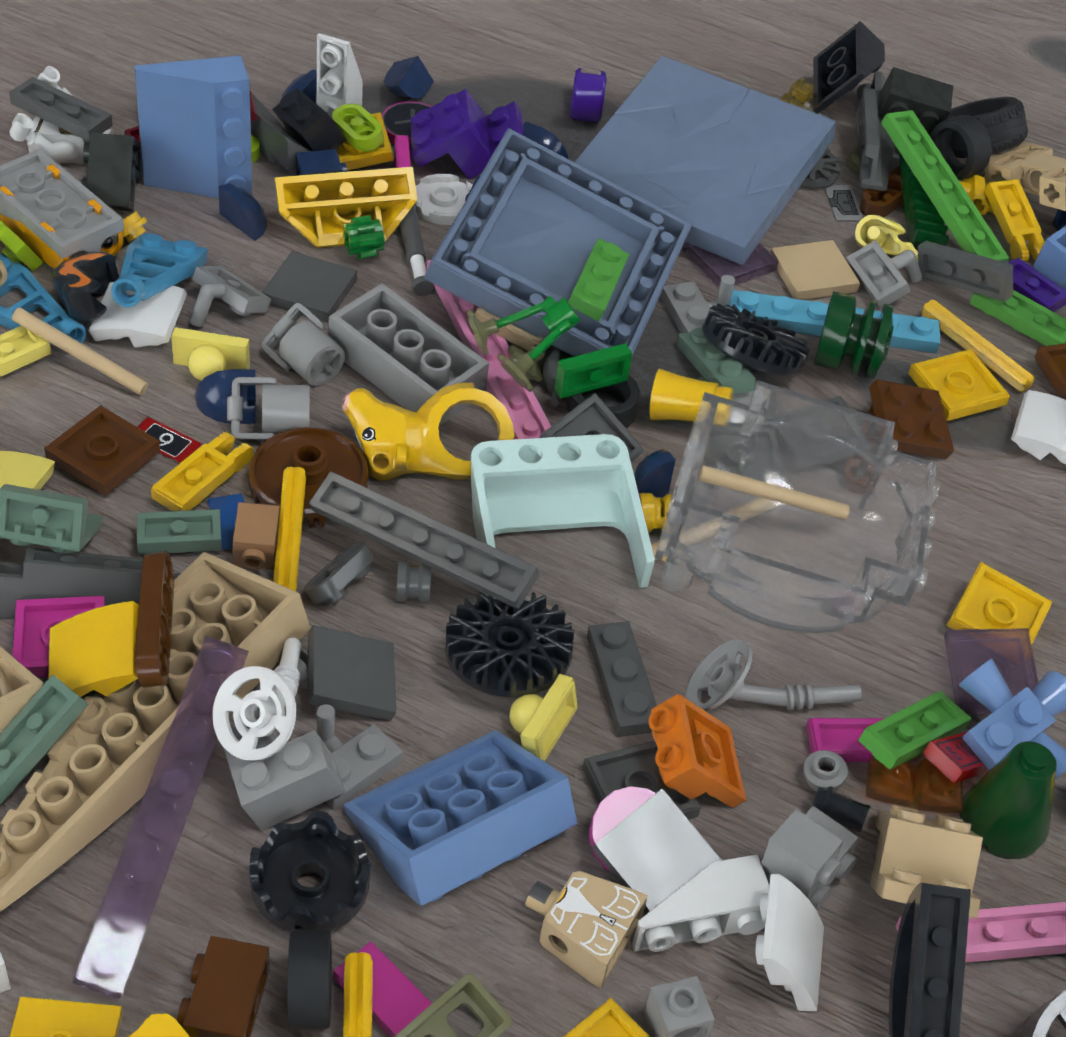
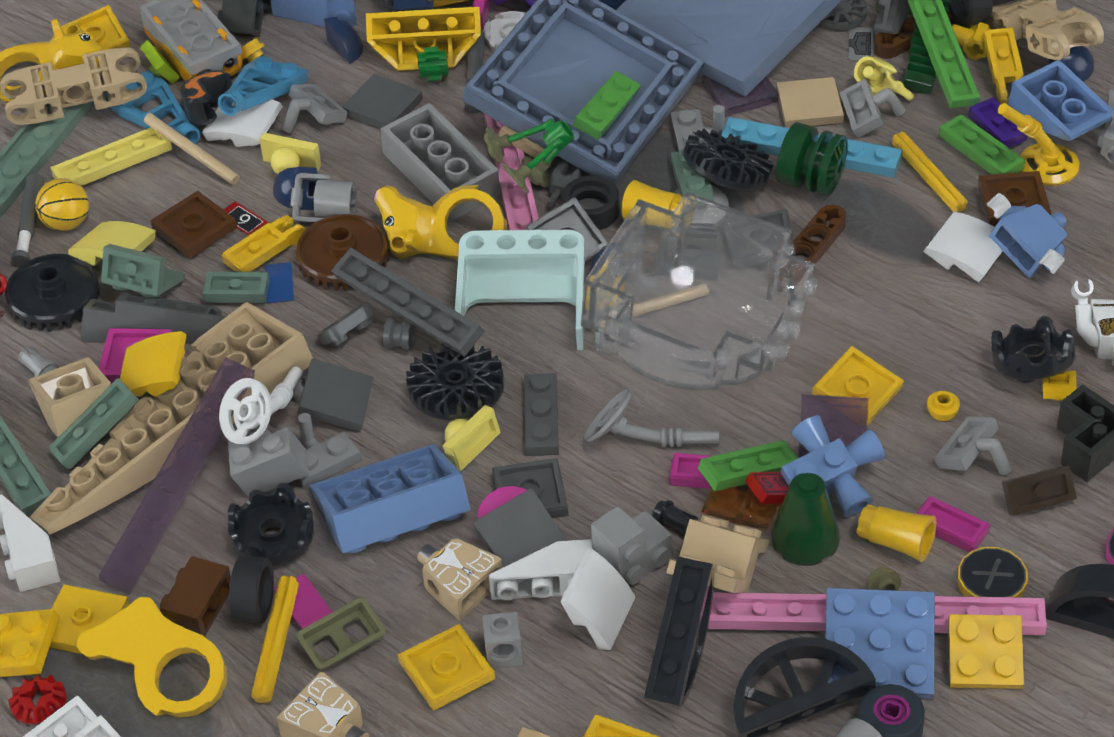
camera: 20 degrees right, 0 degrees up
reddish brown beam [135,551,174,688] -> none
medium nougat brick [233,502,280,570] -> none
light grey piece [262,303,345,386] -> none
yellow axle [273,467,306,592] -> none
green plate [554,343,632,398] -> none
orange plate [648,693,747,808] -> none
tan bar [697,465,850,520] -> none
light grey plate [803,750,848,792] -> none
reddish brown plate [869,379,954,459] -> none
yellow plate [908,349,1010,421] -> none
dark grey plate [918,241,1013,302] -> none

